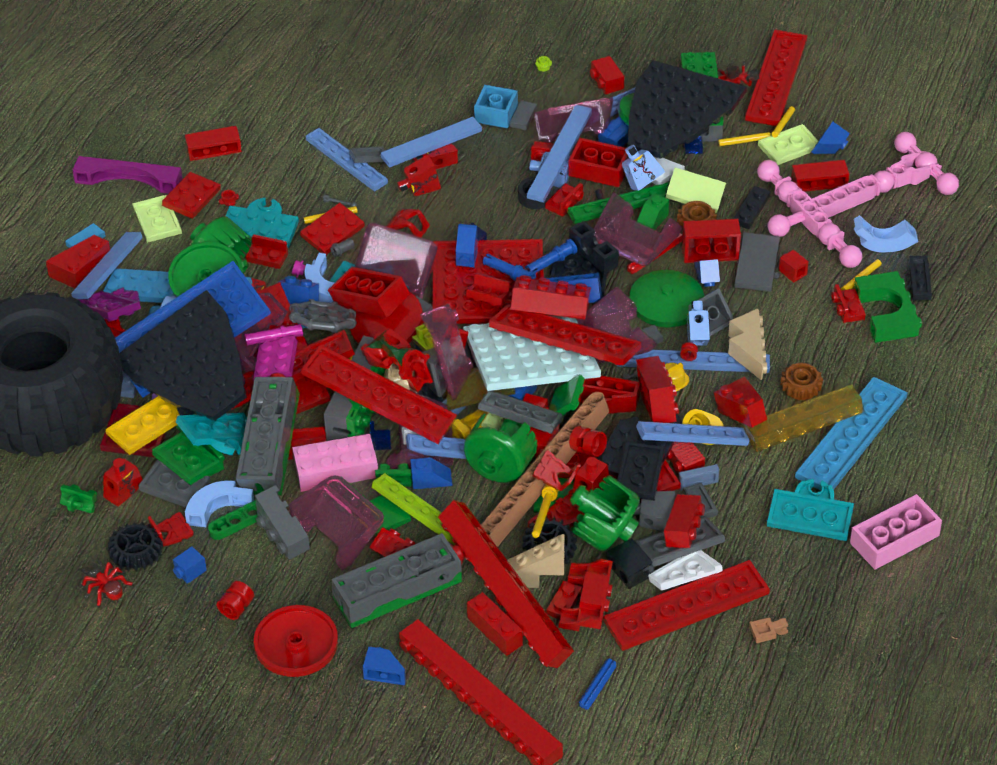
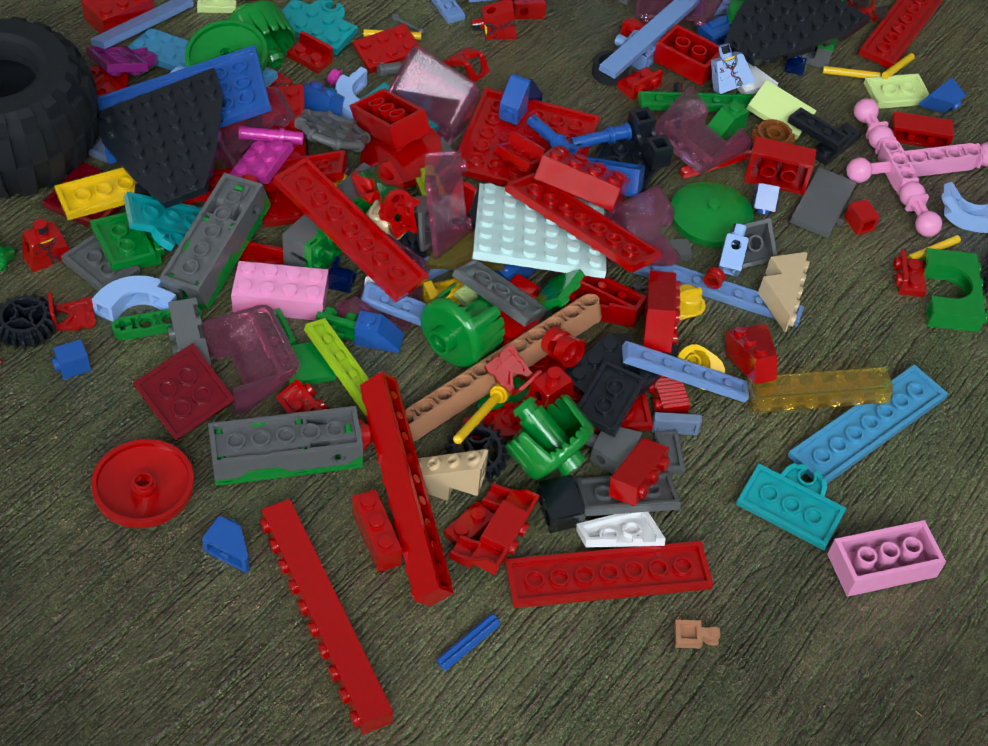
camera: 10 degrees right, 5 degrees up
red wheel [216,581,255,620] -> none
dark orange gear [780,363,823,400] -> none
none -> dark red plate [133,343,235,443]
none -> black plate [788,107,850,152]

